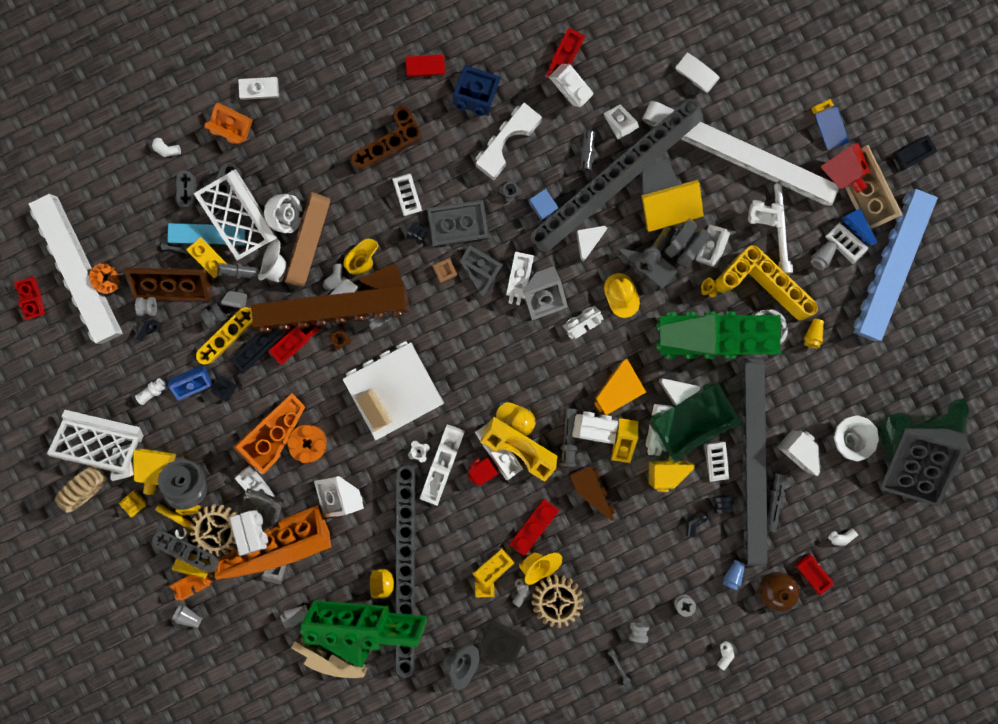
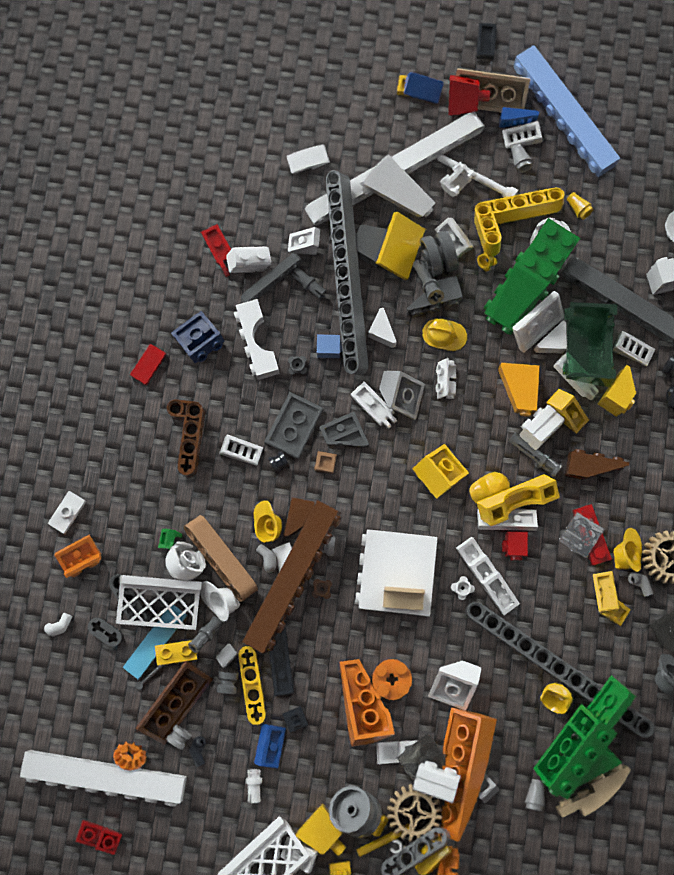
camera: 50 degrees left, 10 degrees down
red hinge [268,324,321,365] -> none
none -> green tile [158,529,182,549]
none -> dark grey beam [241,253,302,303]
none -> white slope [359,155,435,218]
none -> yellow slope [412,444,469,499]
none -> white tile [512,291,565,353]
none -> clear piece [559,512,605,558]

